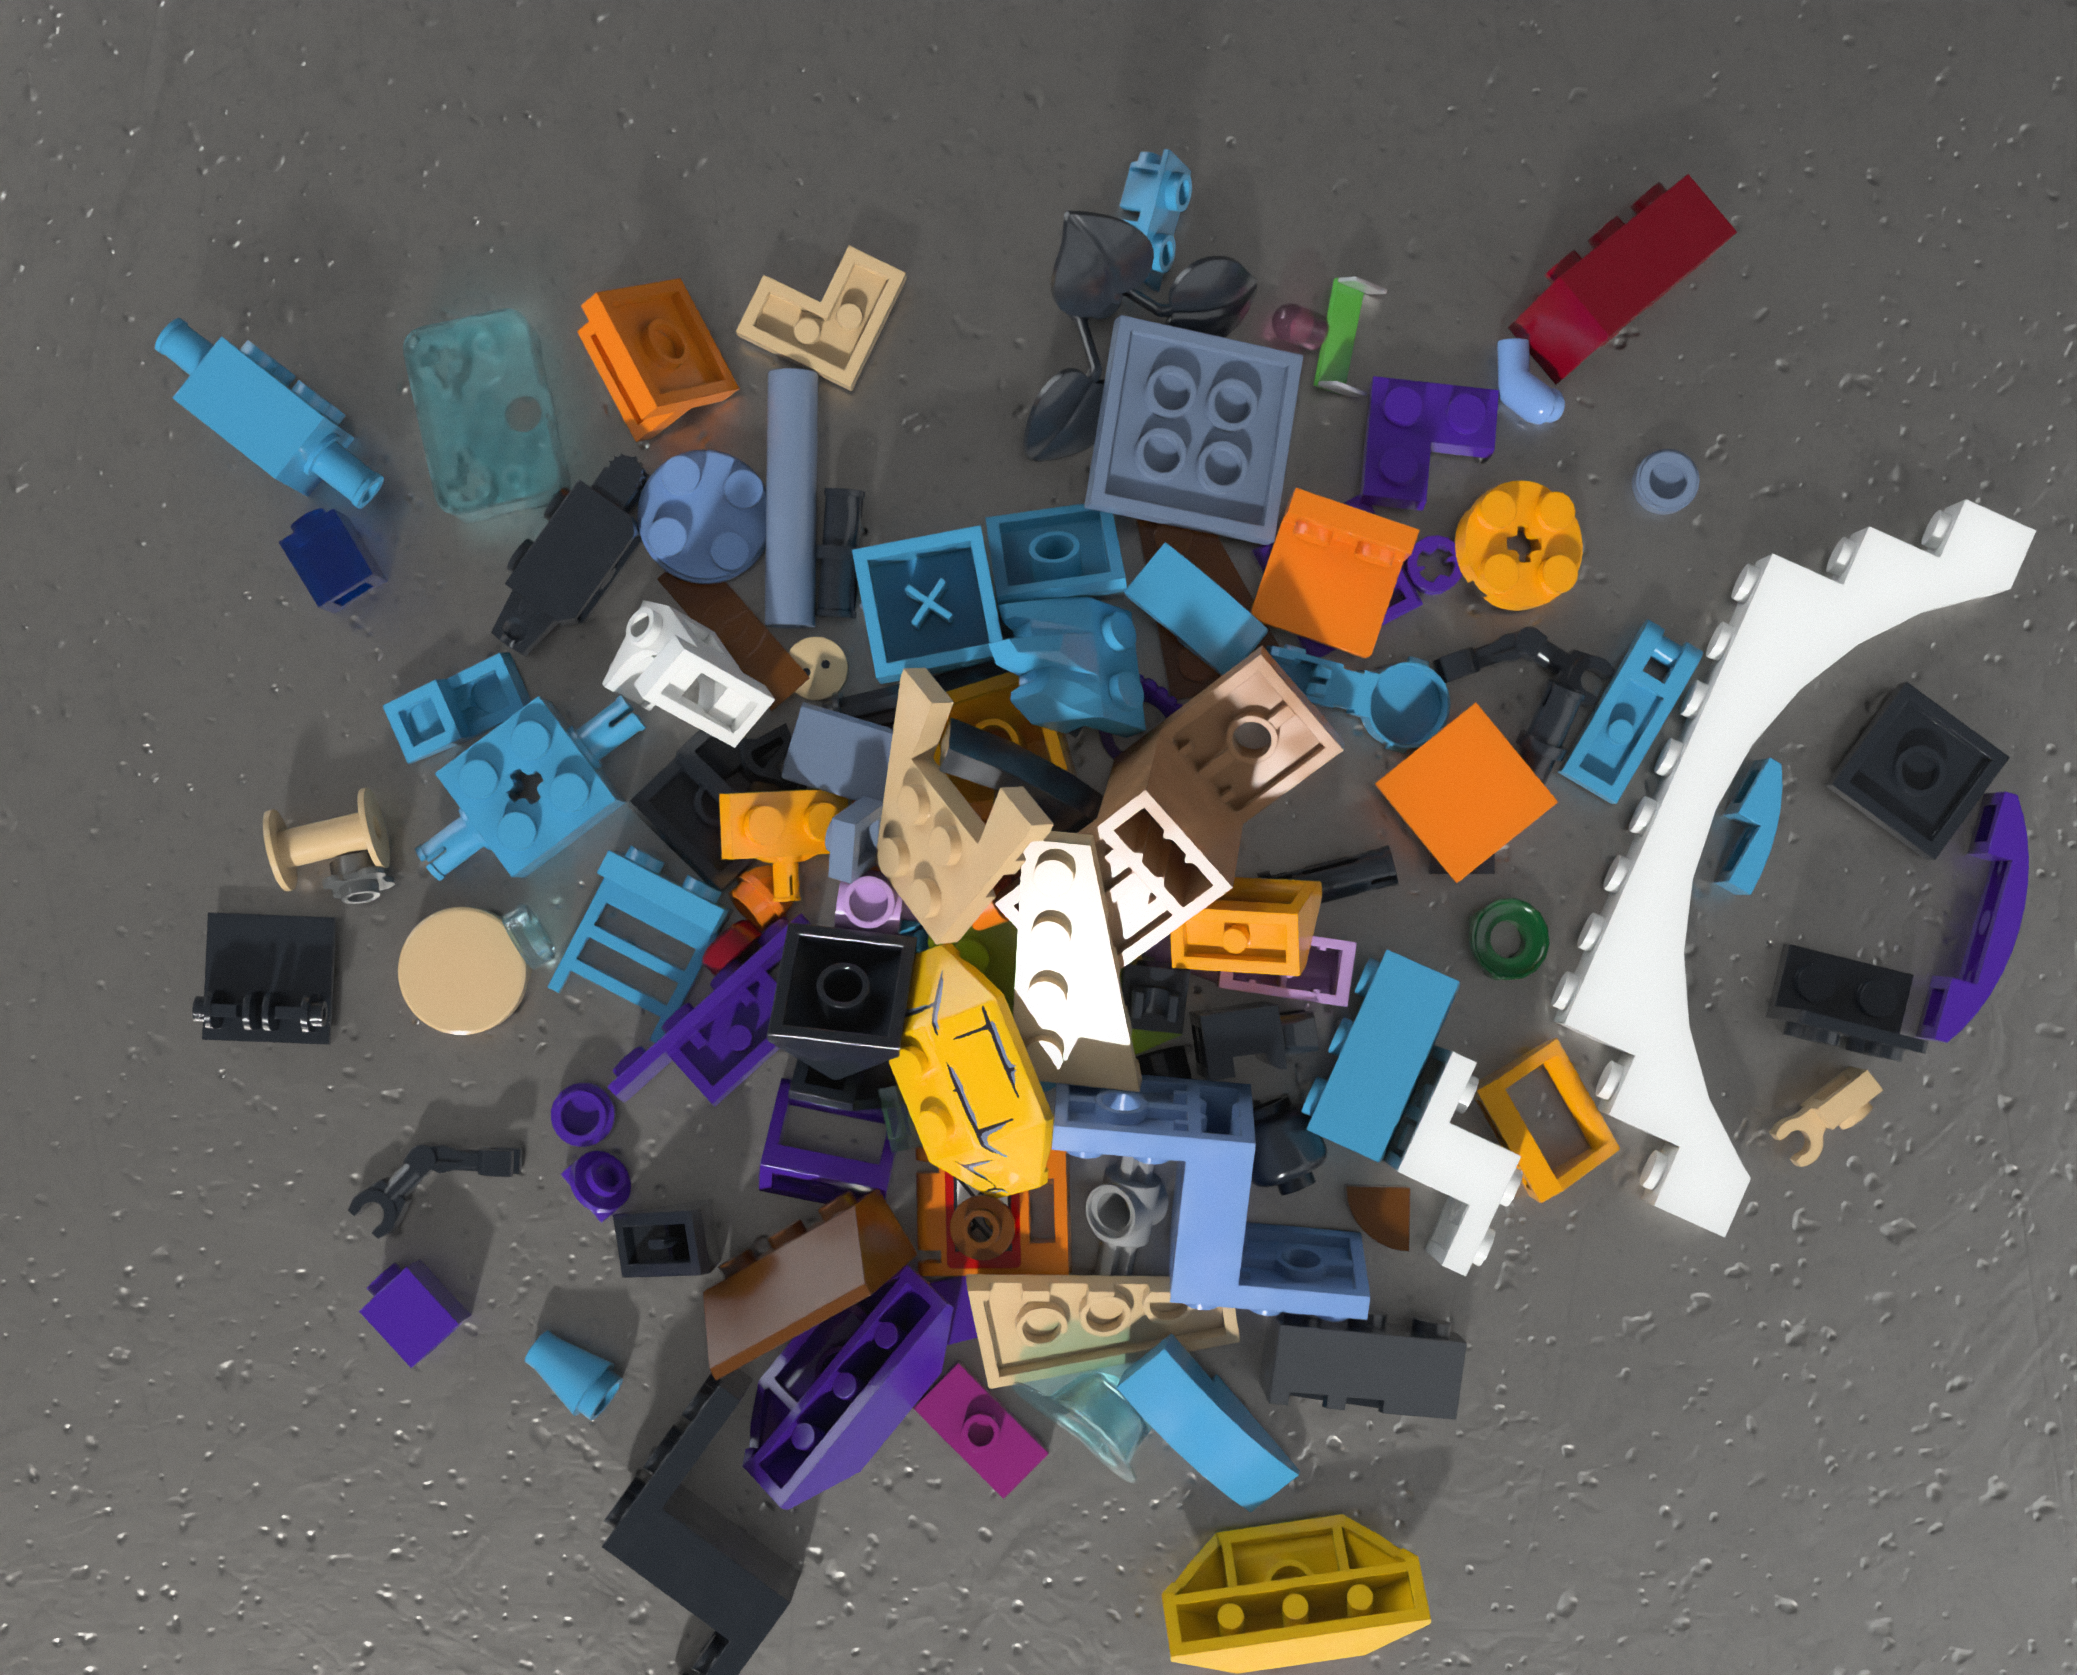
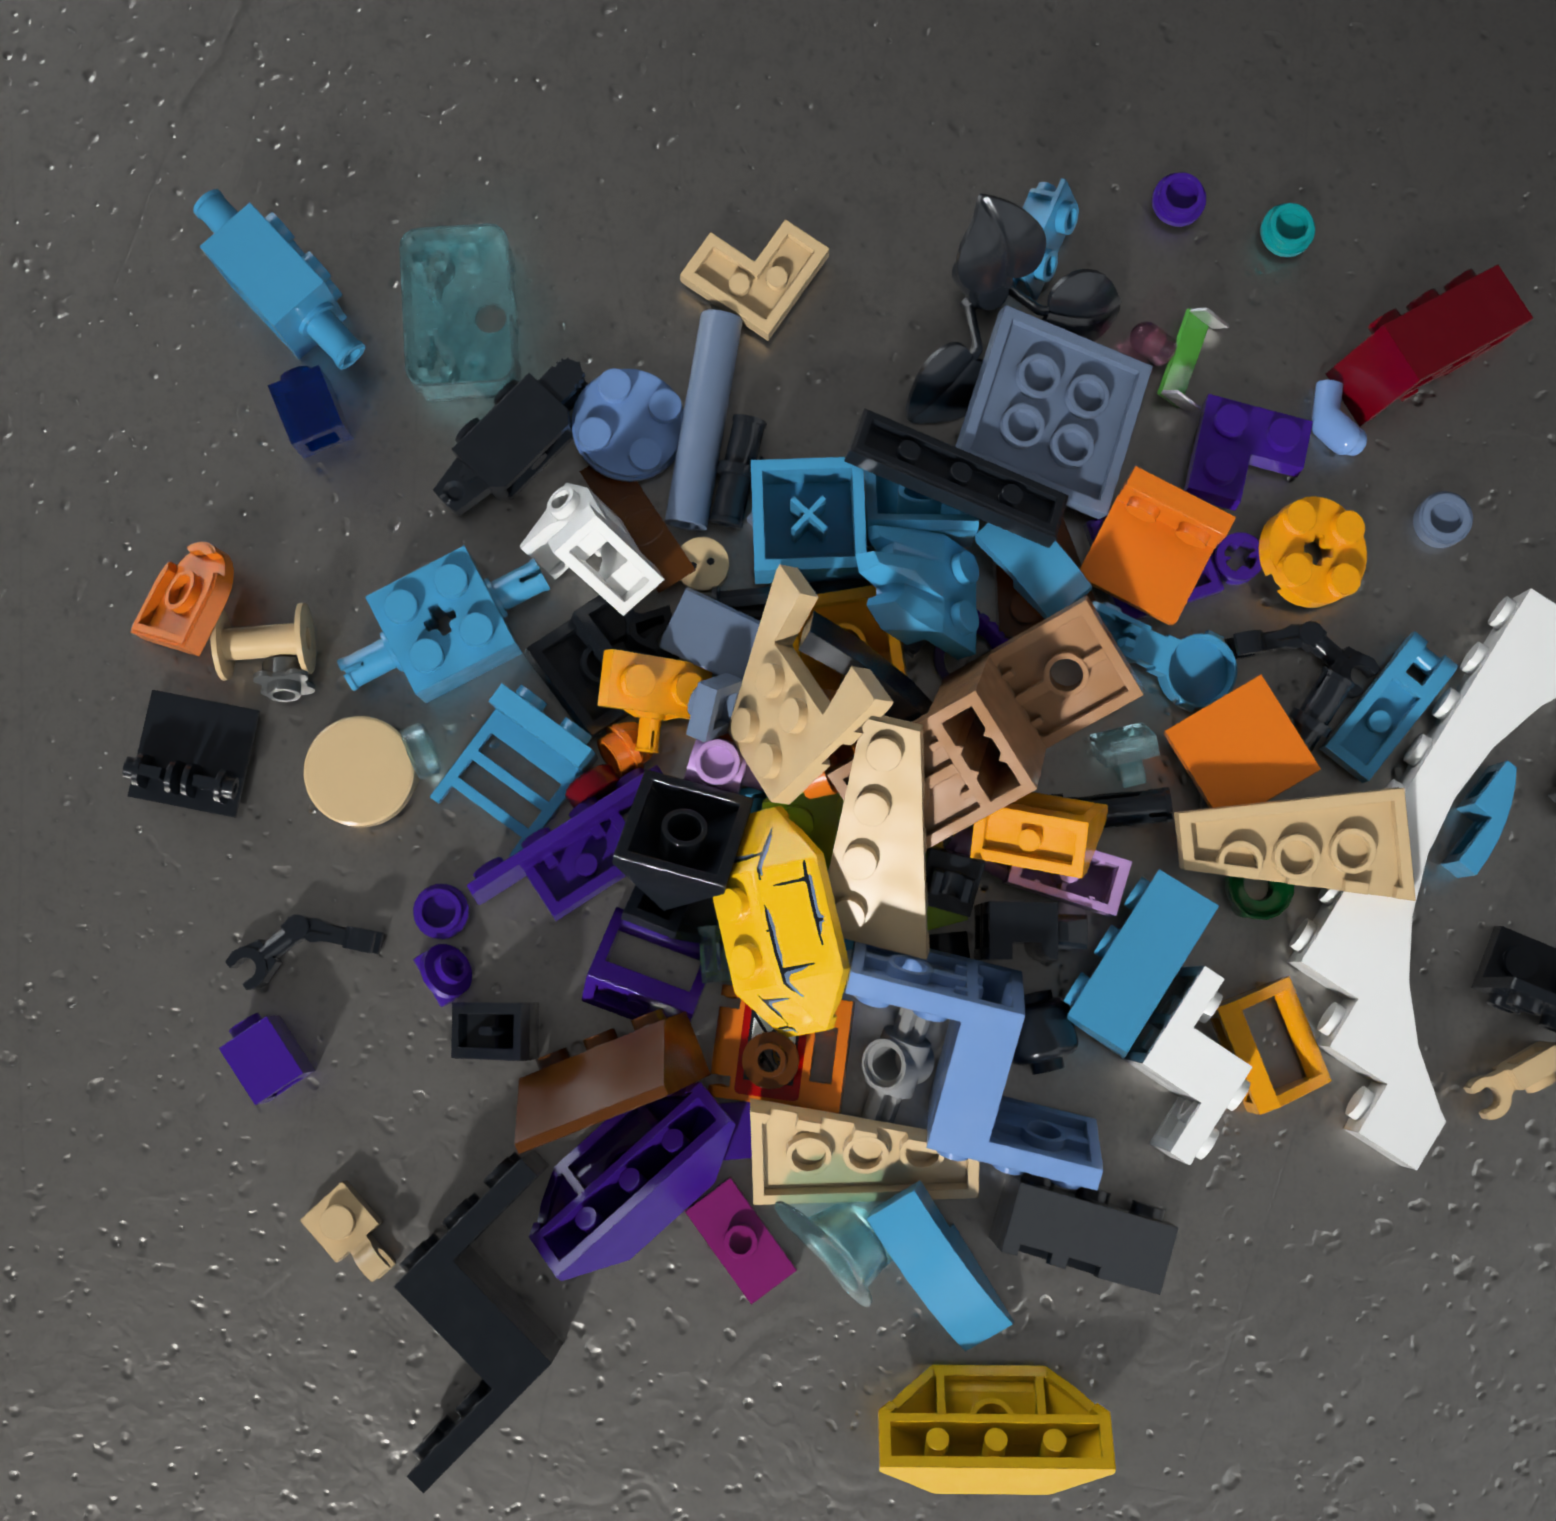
camera: 10 degrees right, 5 degrees down
dark azure slope [382,652,531,764] -> none
dark azure cone [524,1330,623,1421] -> none
orange bracket [577,278,740,442] -> none
reddish brown tile [1344,1184,1410,1252] -> none
none -> orange tile [131,541,234,657]
none -> tan plate [300,1180,397,1282]
none -> black tile [844,408,1069,548]
none -> clear light blue tile [1089,722,1160,788]
none -> dark purple plate [1152,172,1206,227]
none -> tan wing [1174,787,1416,901]
none -> teal plate [1260,203,1315,257]

